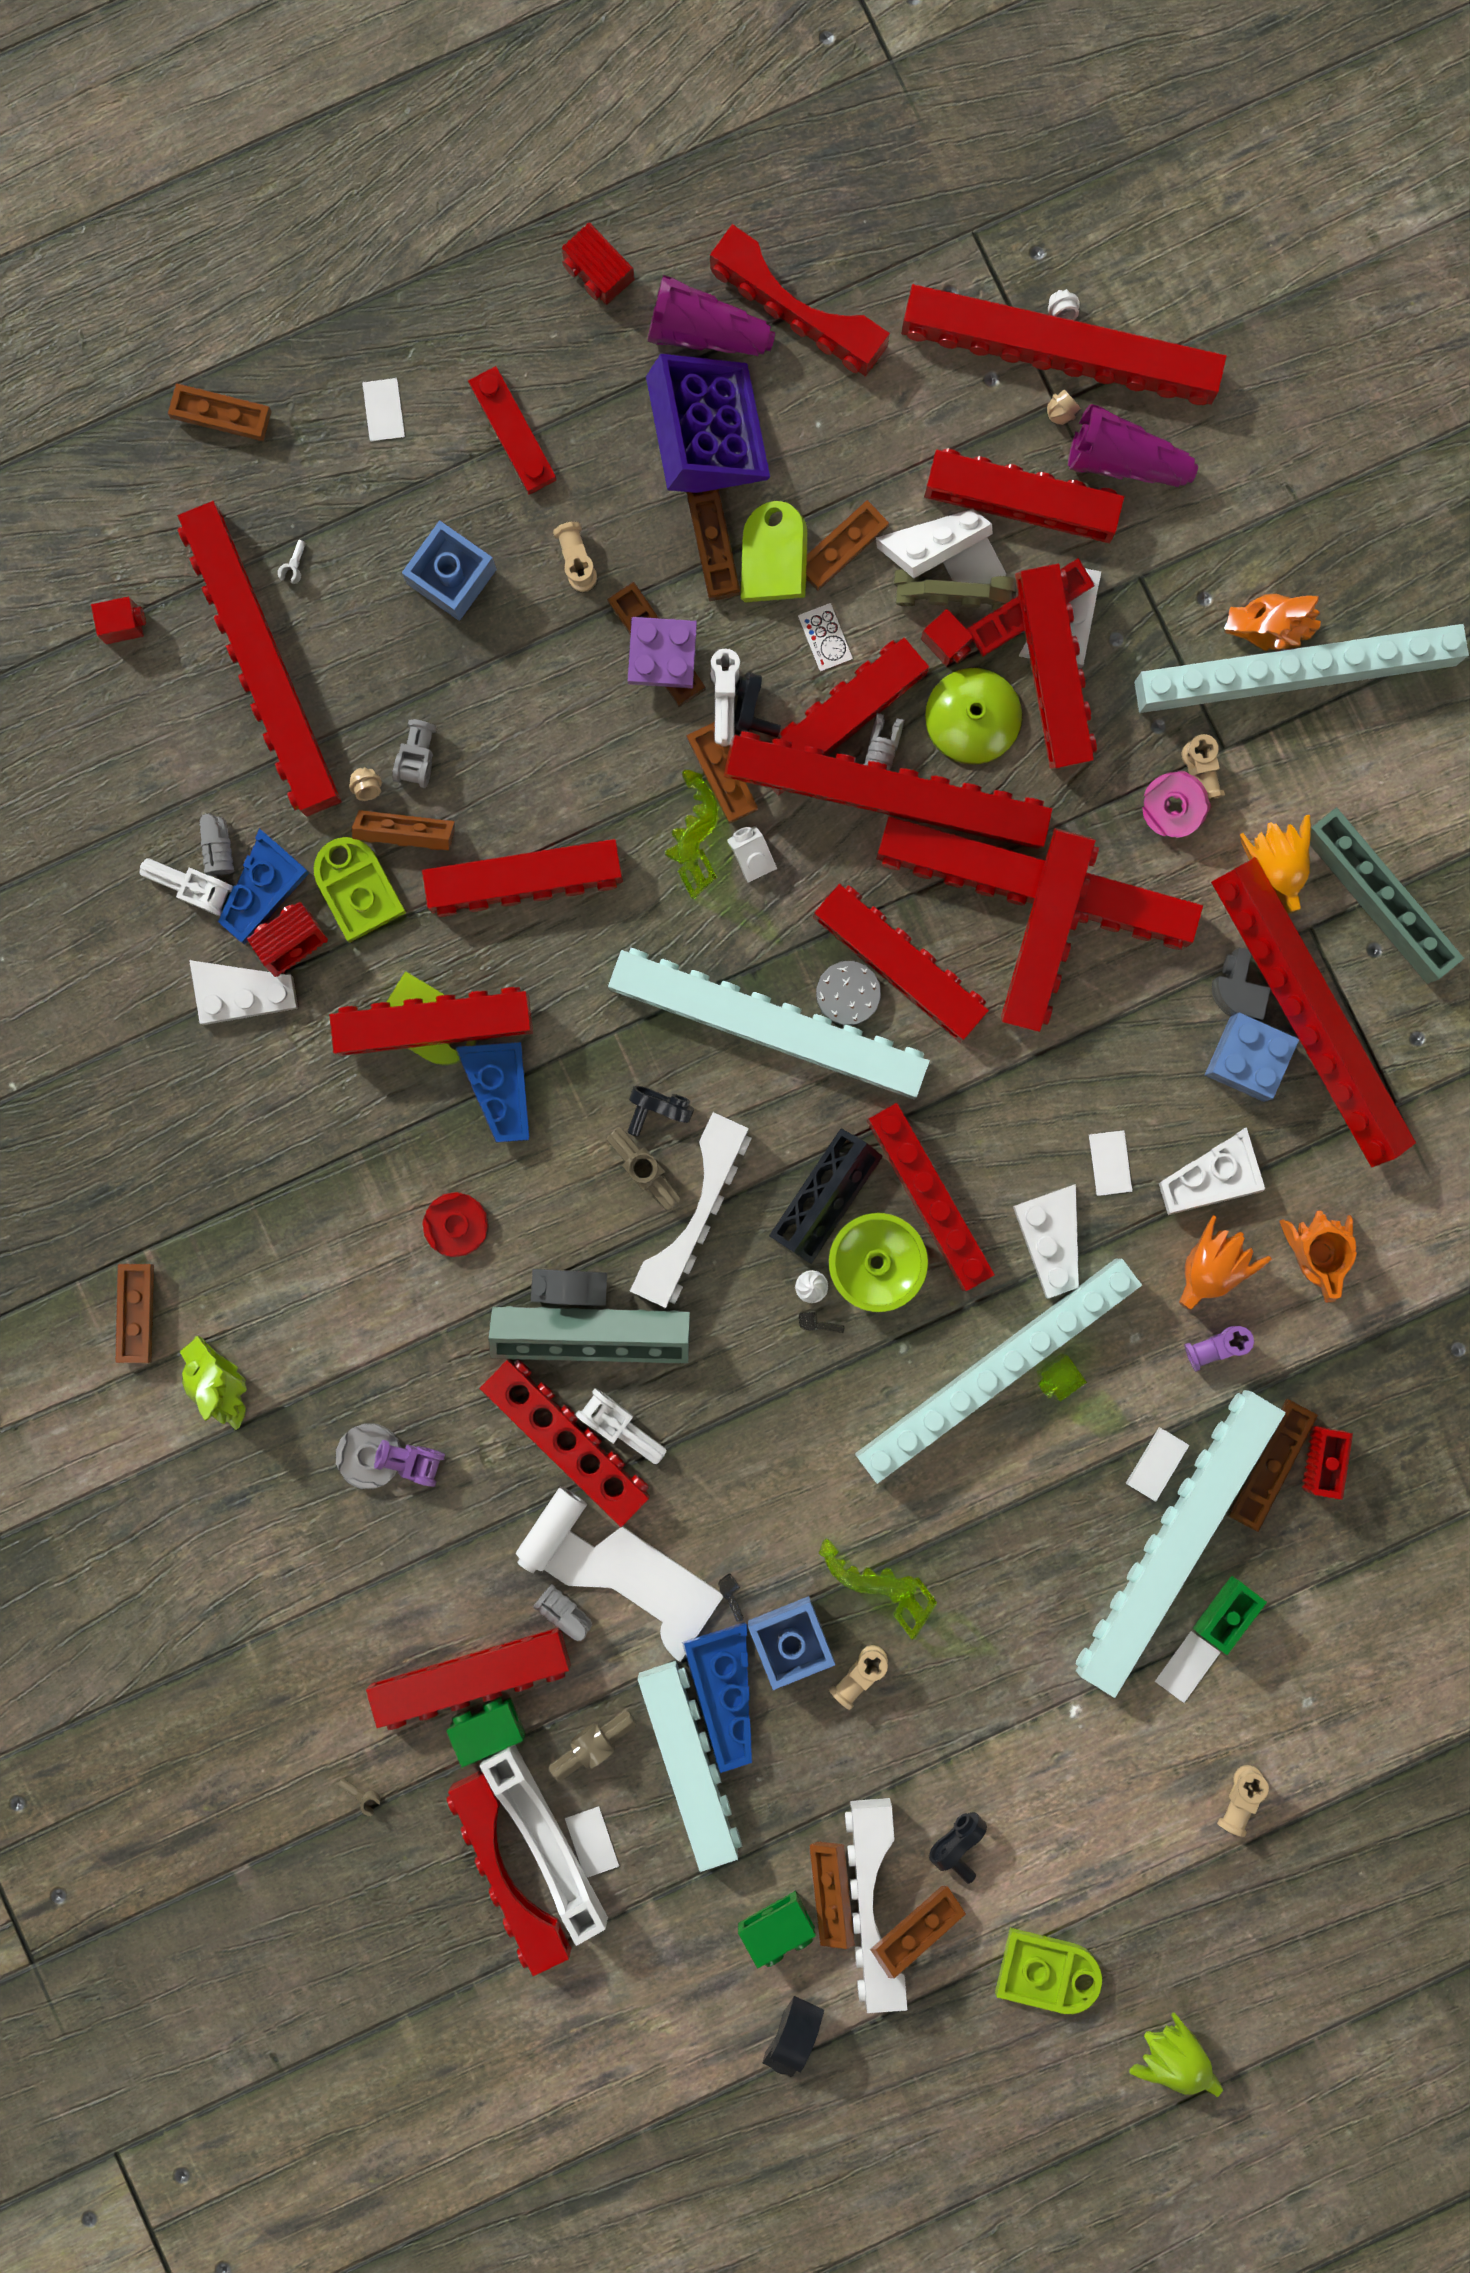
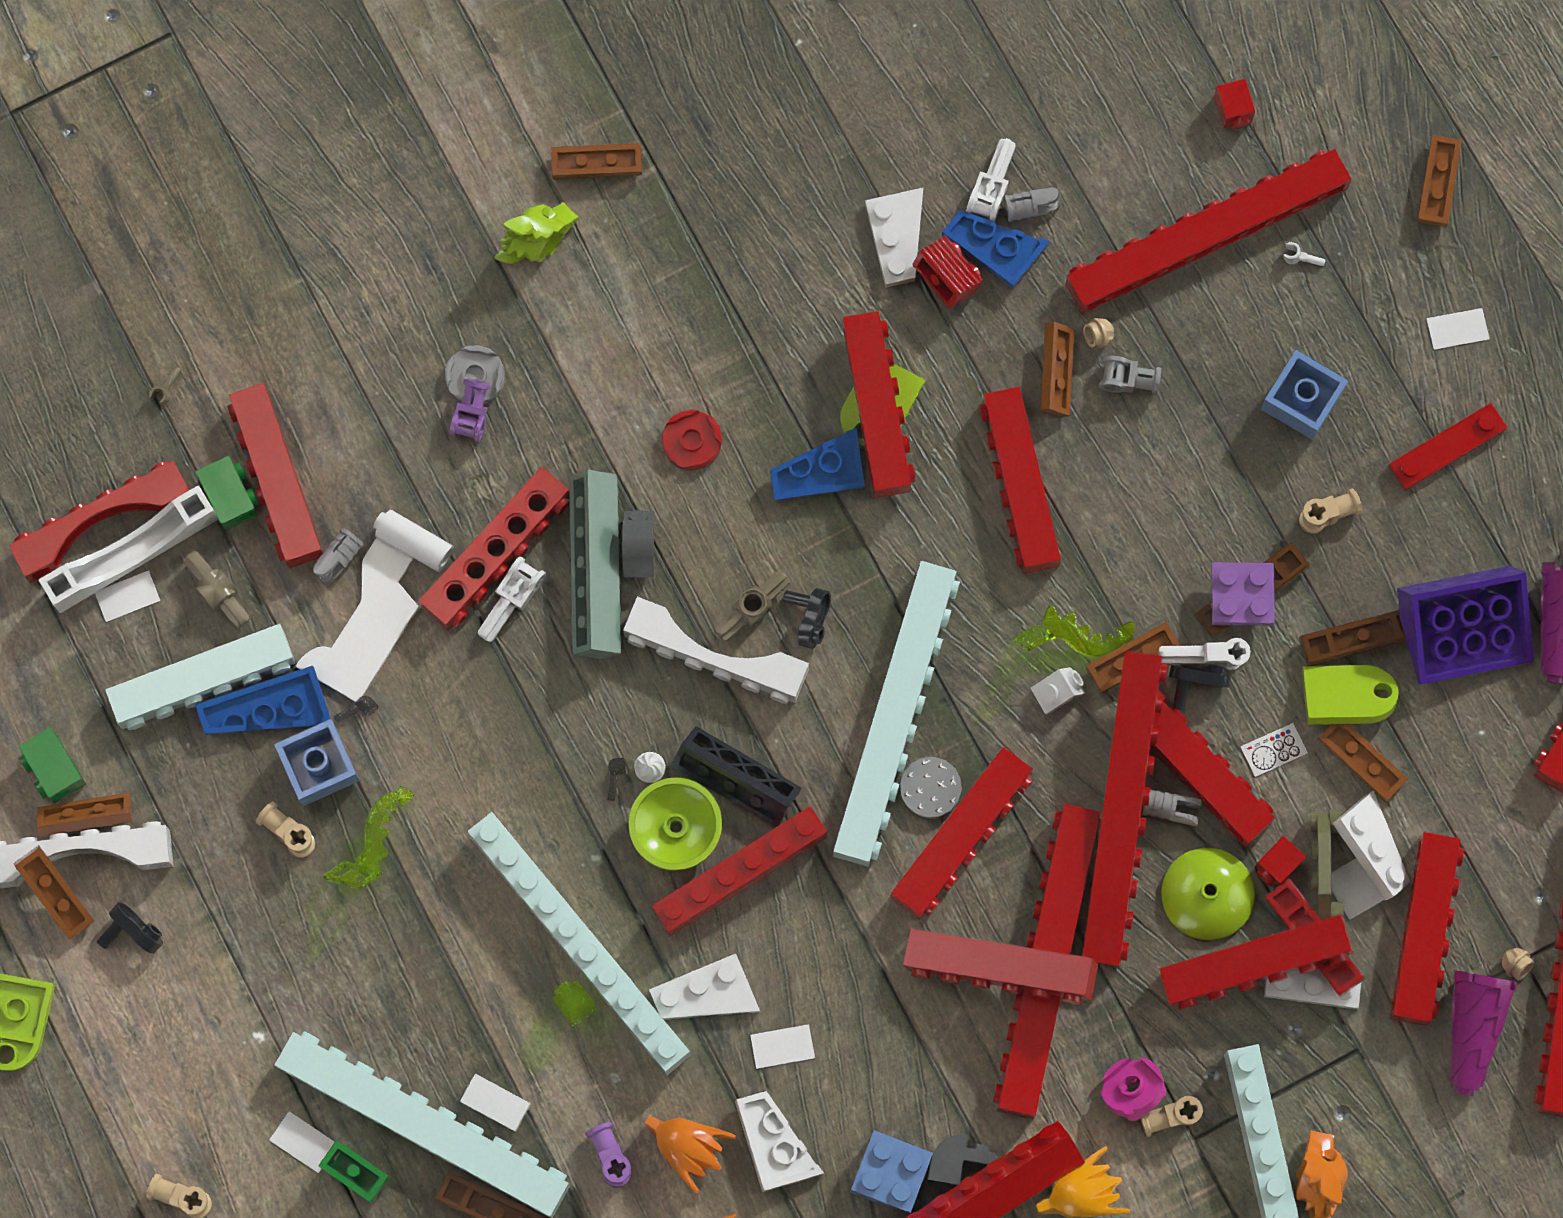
camera: 85 degrees right, 10 degrees down
lime tile [314,837,406,943] -> none

